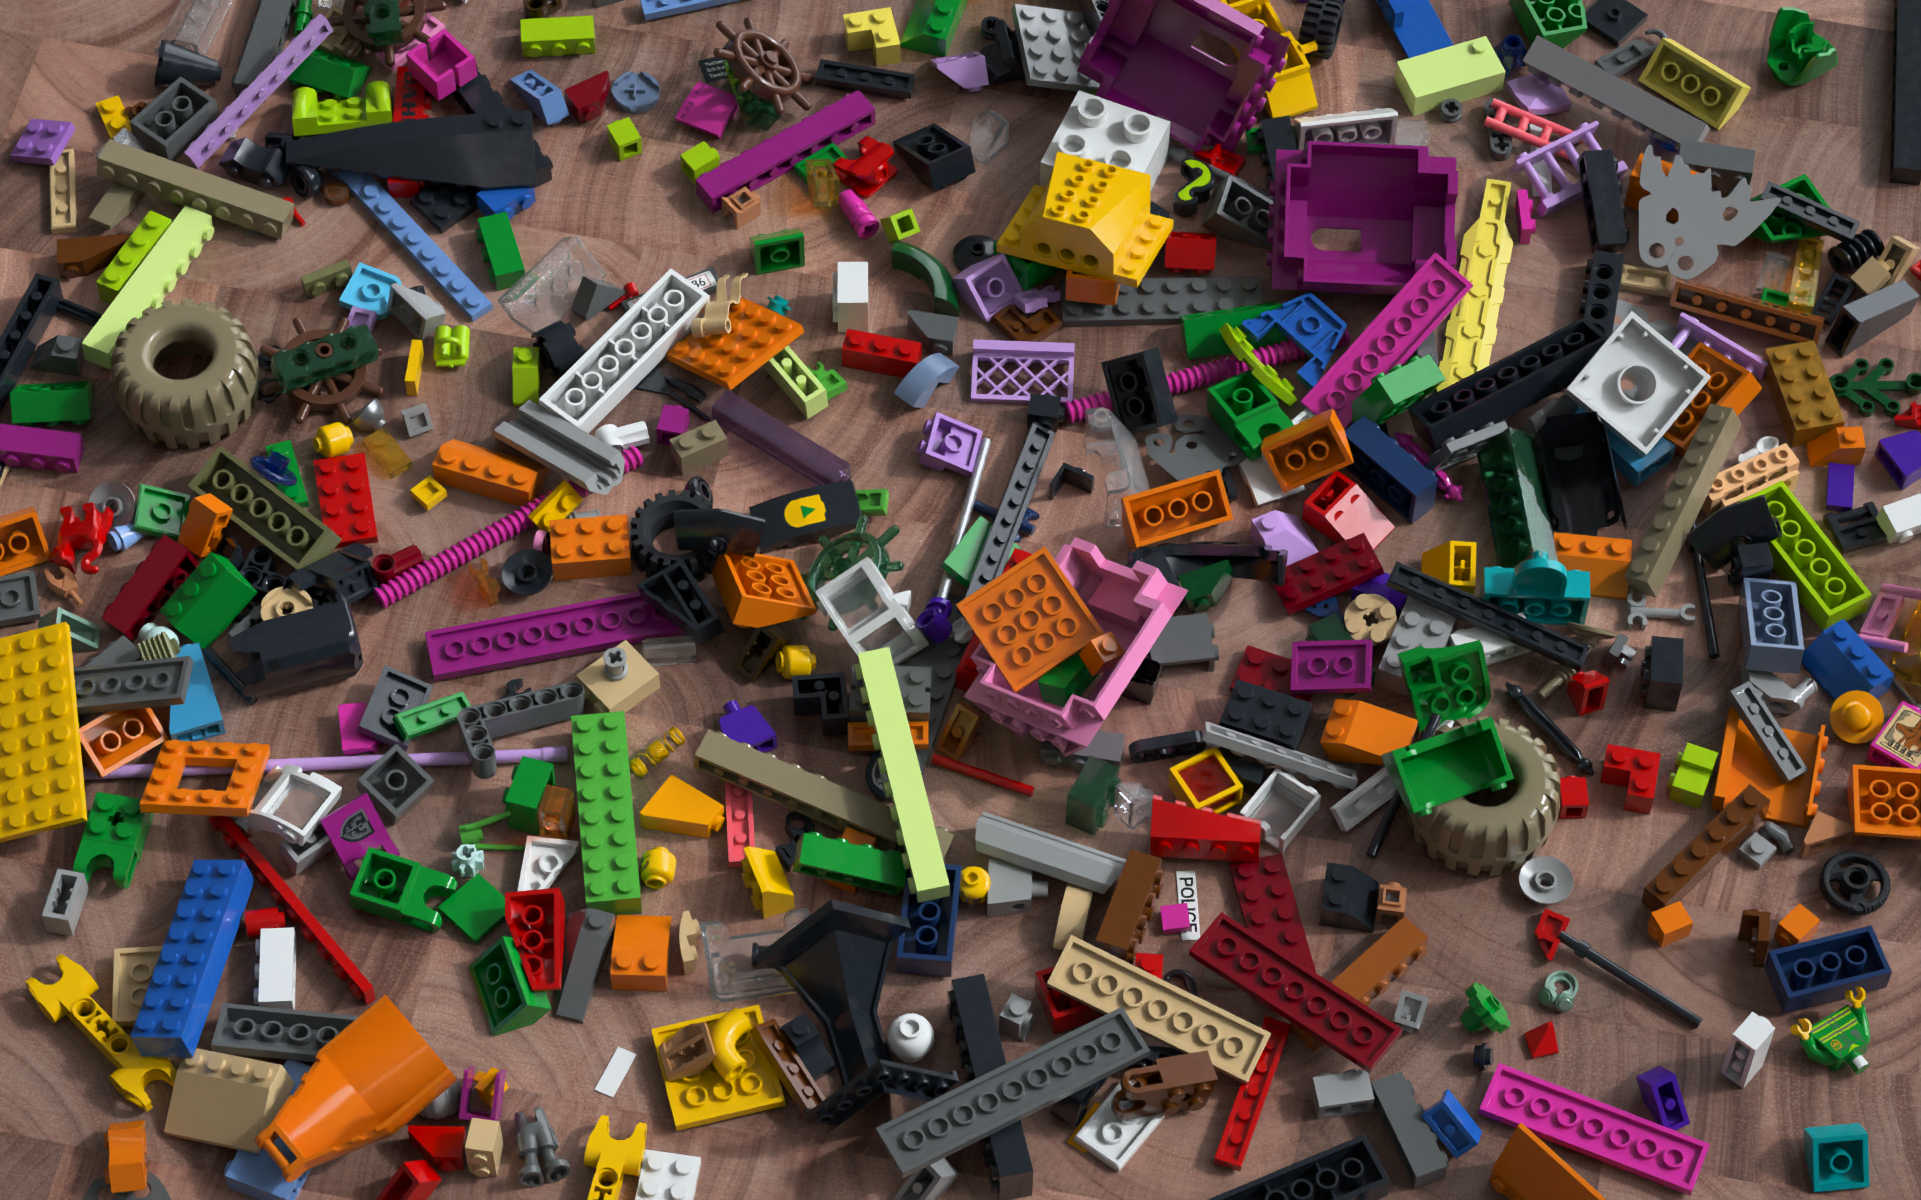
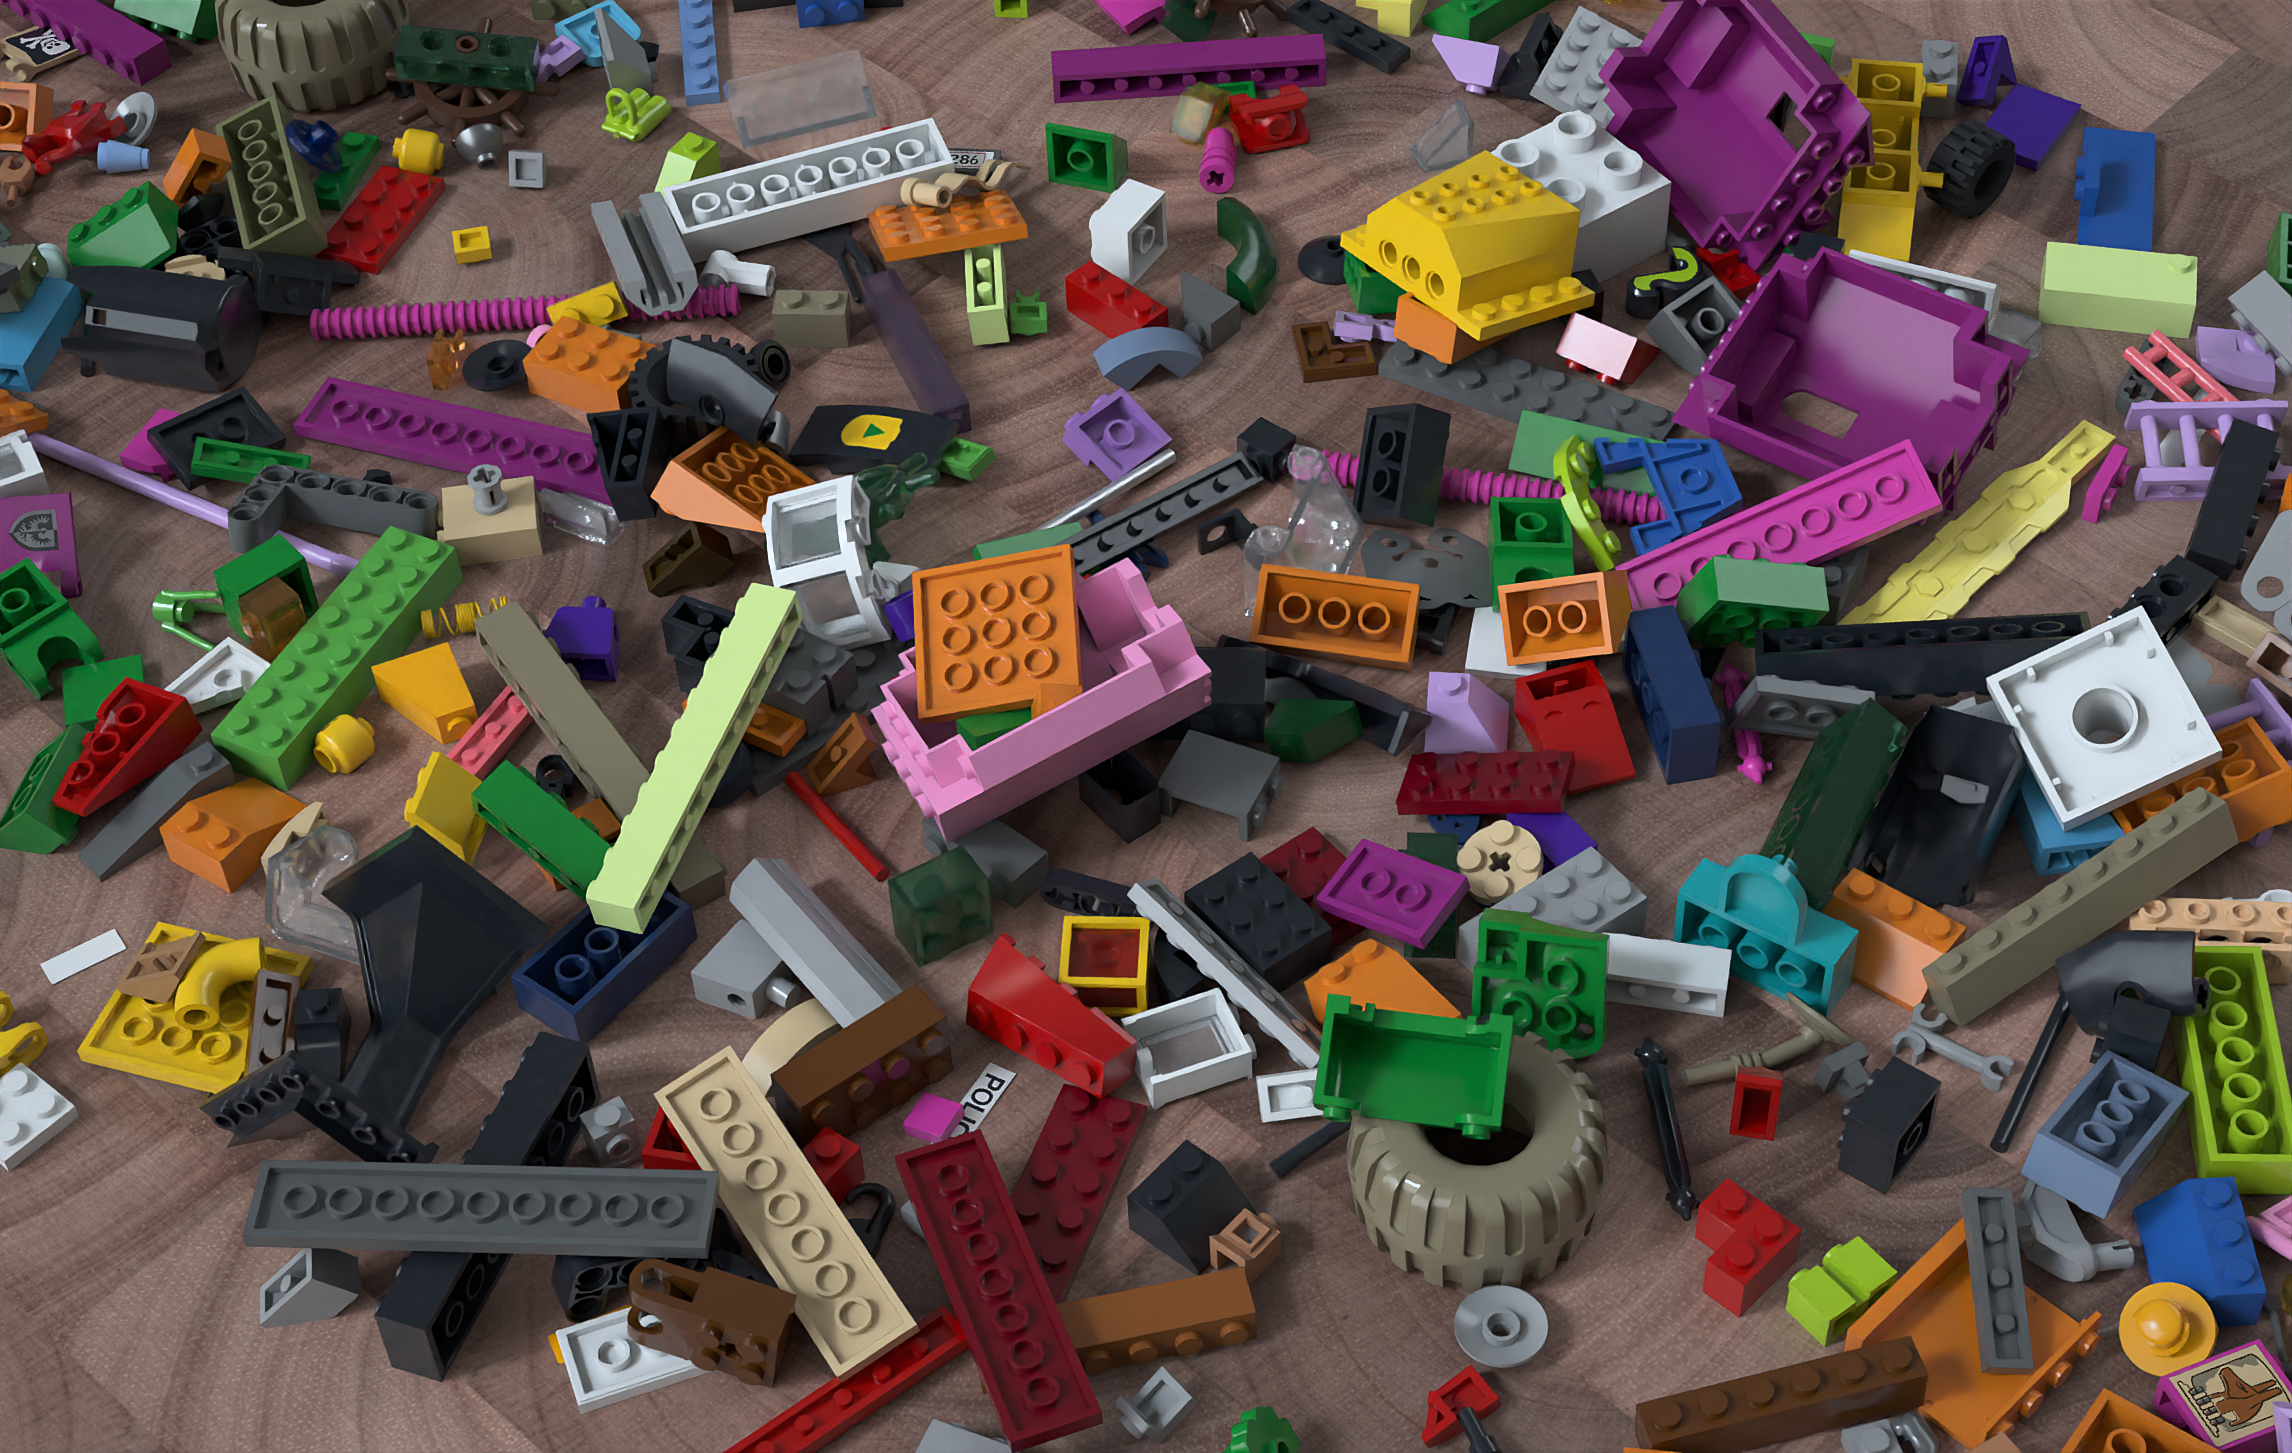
camera: 35 degrees right, 10 degrees down
dark red wedge [101,535,199,643] -> none
green tile [132,483,191,542] -> none
dark grey brick [356,744,435,825] -> none
clear yellow plate [363,427,413,479] -> none
dark red piece [372,544,424,587] -> none
yellow tile [405,339,424,396] -> none
orange slope [432,439,549,507] -> none
light aqua gear [451,844,485,877] -> none
green brick [475,212,527,291] -> none
black brick [531,320,586,379] -> none
dark grey slope [571,276,625,321] -> none
magenta brick [656,404,690,446] -> none
lime brick [680,141,720,186] -> none
nougat window [721,187,762,229] -> none
teal plate [767,294,792,316] -> none
yellow head [775,645,816,679] -> none
lime brick [880,208,920,242] -> none
white piece [888,1013,934,1062] -> none
black slope [892,123,976,191] -> none
lavender slope [951,253,1023,322] -> none
yellow head [959,866,991,907] -> none
lavender fence [971,339,1075,405] -> none
clear slope [1114,782,1155,831] -> none
black tile [1386,561,1590,672] -> none
yellow slope [1421,541,1477,595] -> none
dark grey bush [1440,99,1462,123] -> none
clear blue rock [1493,34,1527,78] -> none
red brick [1559,775,1589,819] -> none

